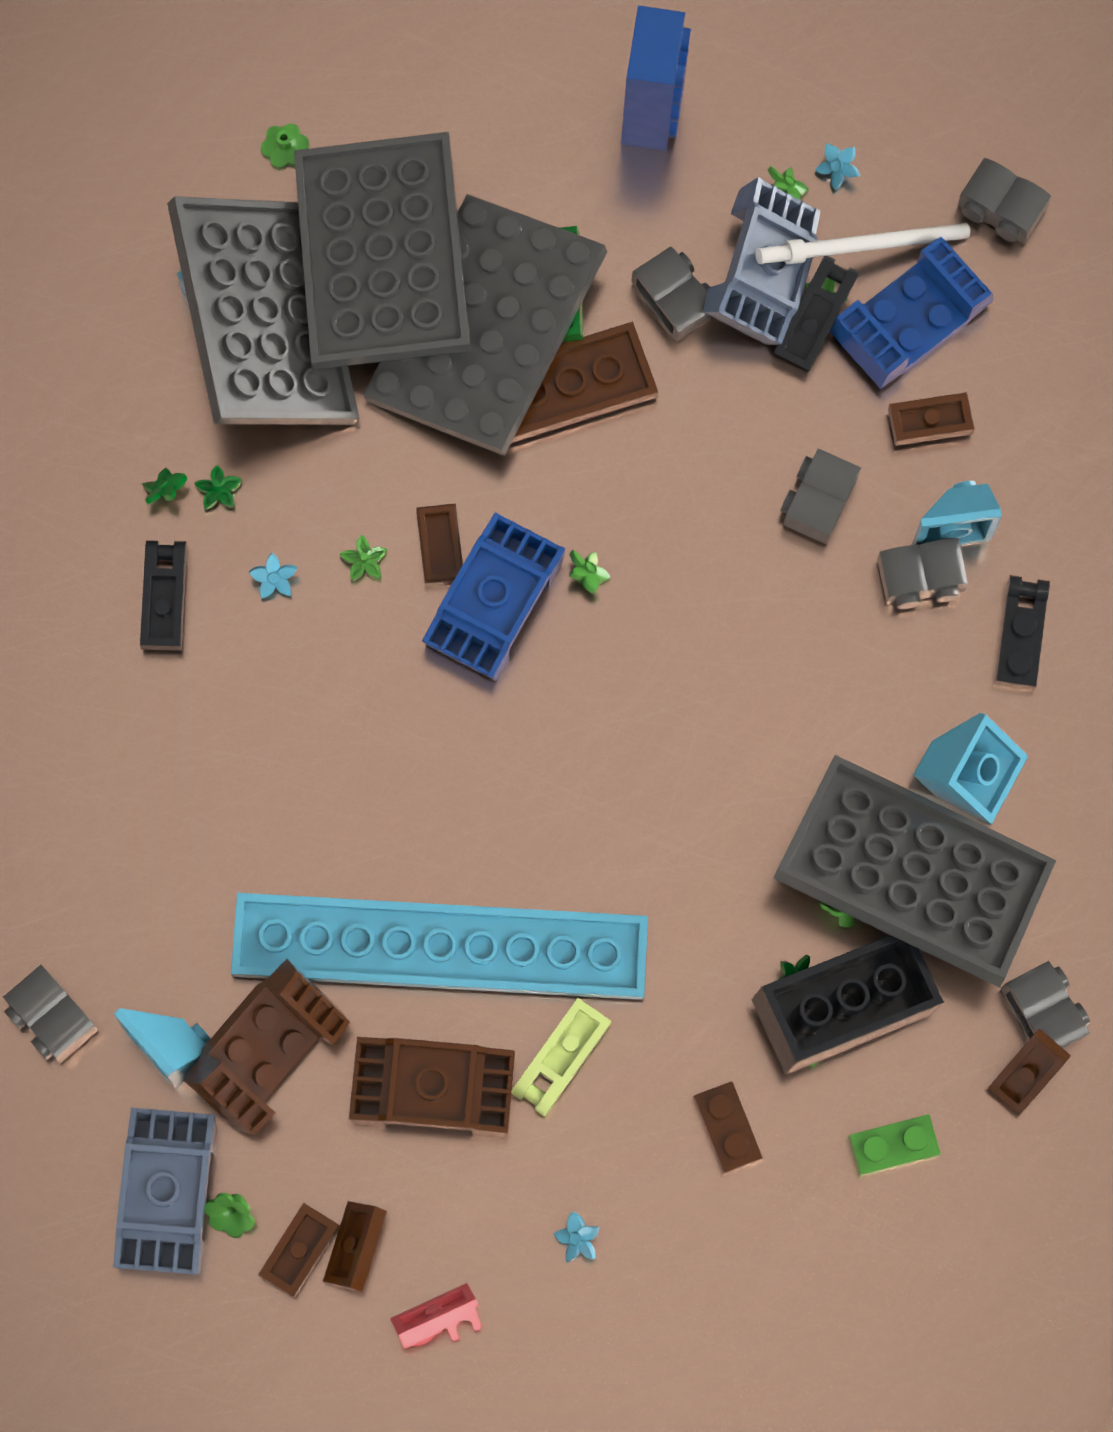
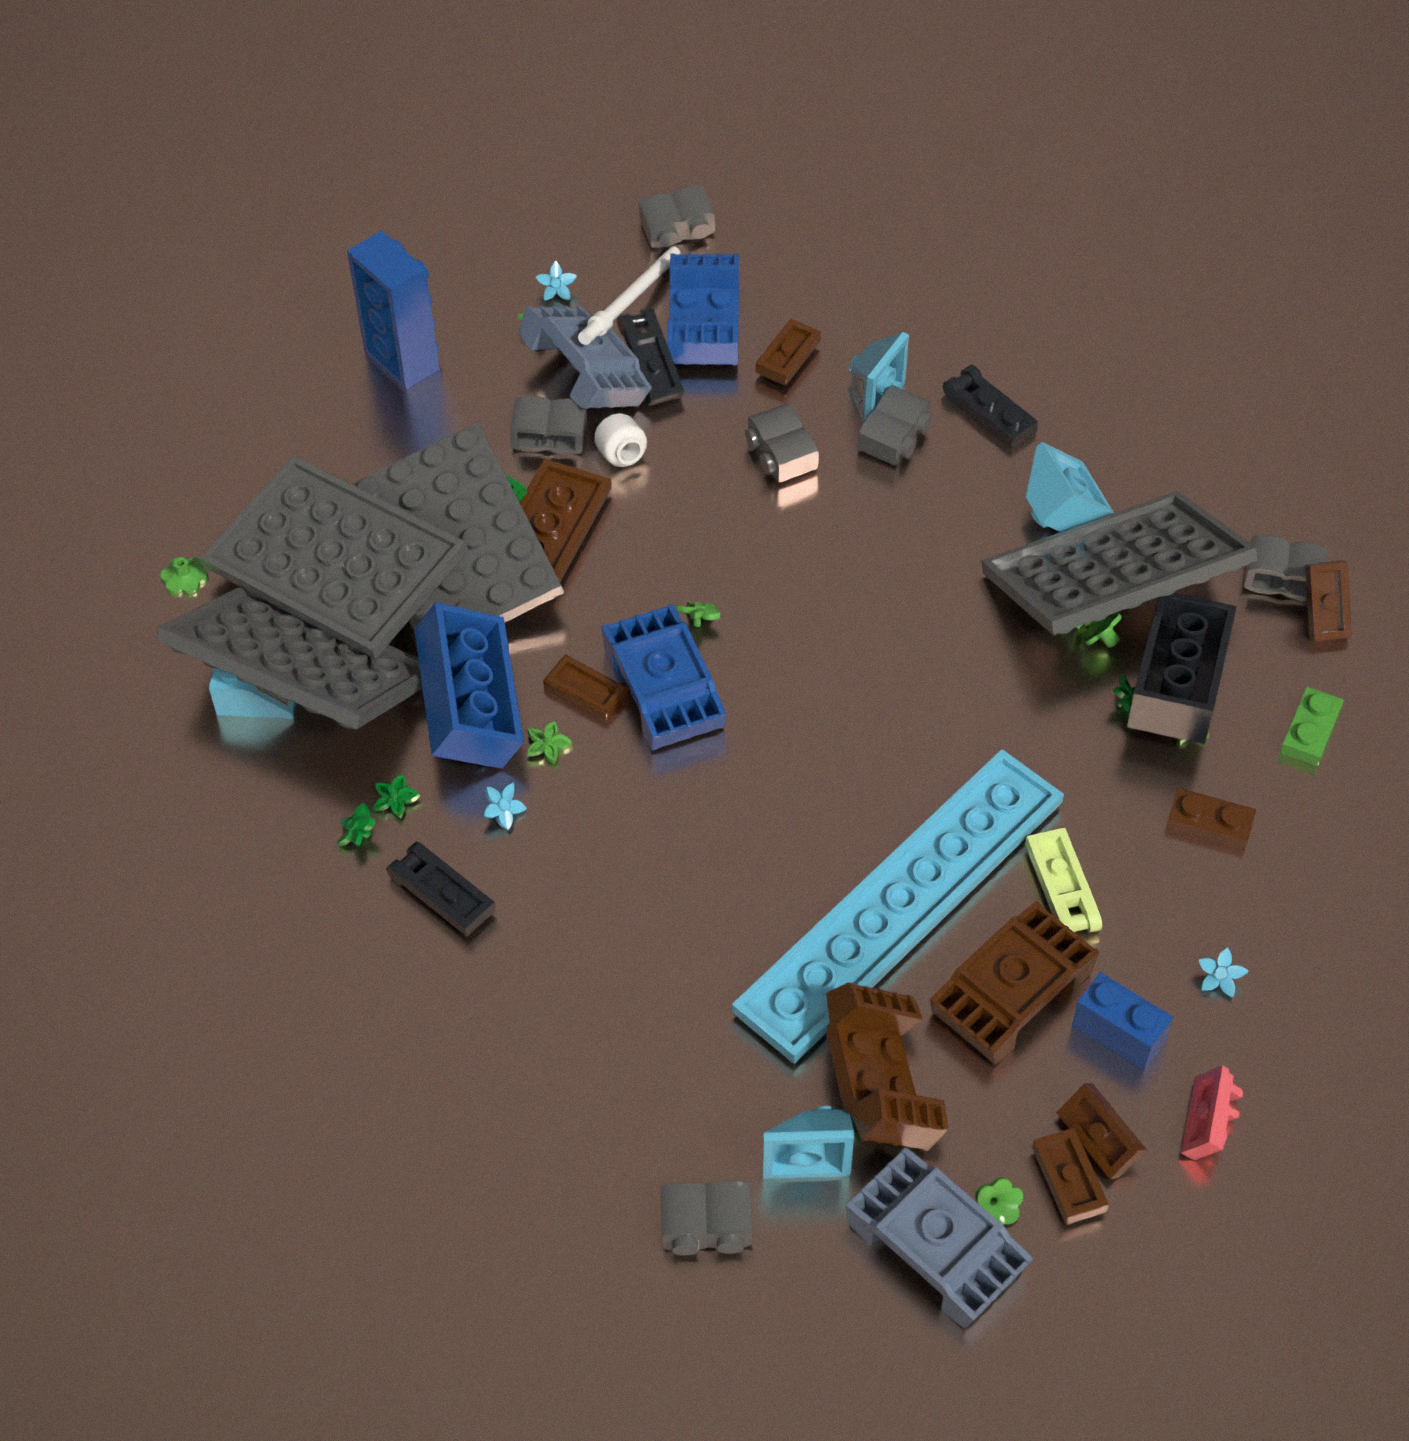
camera: 45 degrees left, 20 degrees down
none -> blue brick [415,602,524,769]
none -> white head [594,413,647,467]
none -> blue brick [1072,972,1173,1071]

